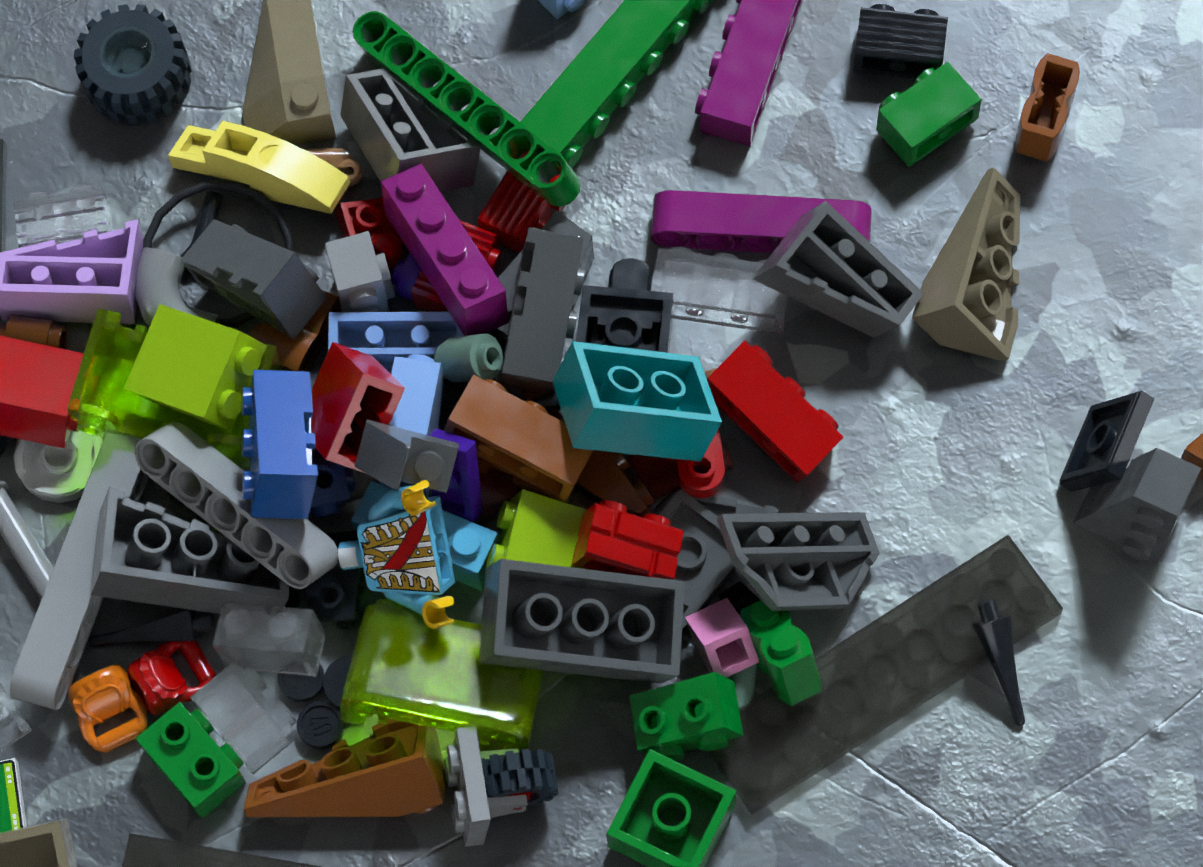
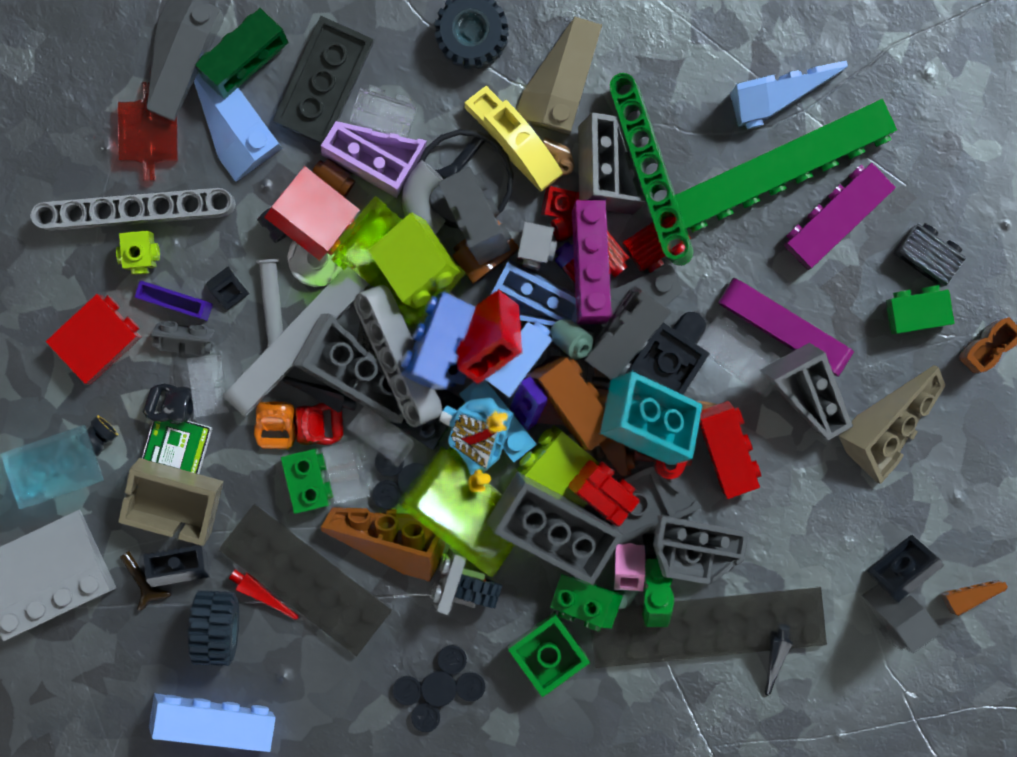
camera: 25 degrees right, 20 degrees up
dark grey slope [355,420,459,493] -> none

